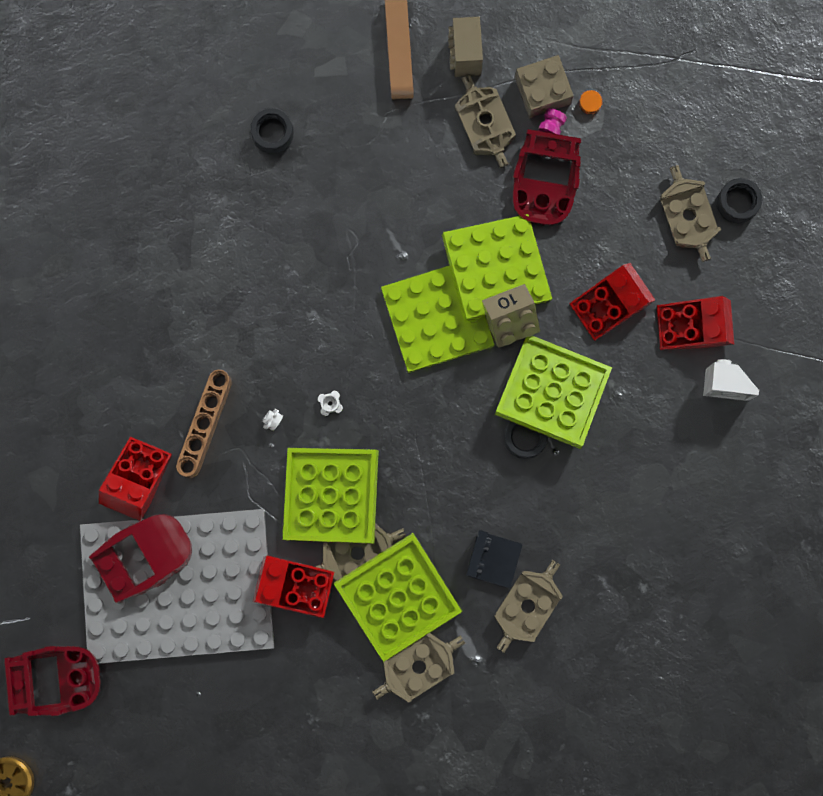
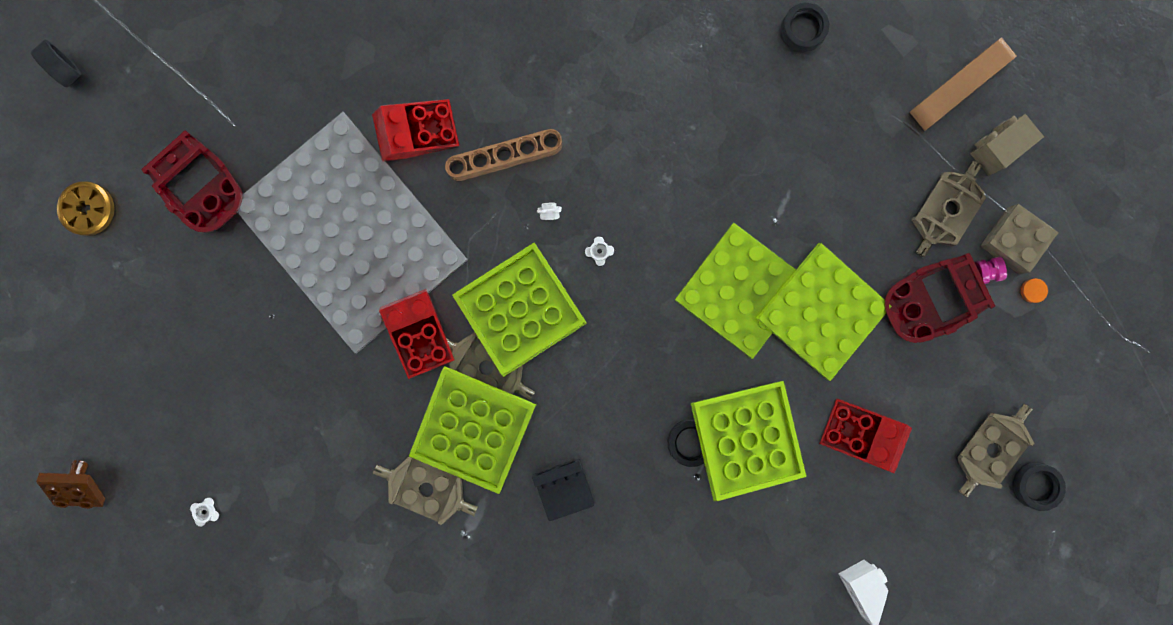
camera: 50 degrees right, 5 degrees up
dark red slope [89,514,192,604] -> none
dark tan brick [482,284,540,348] -> none
dark tan plate [494,560,563,653] -> none
red slope [657,296,734,350] -> none

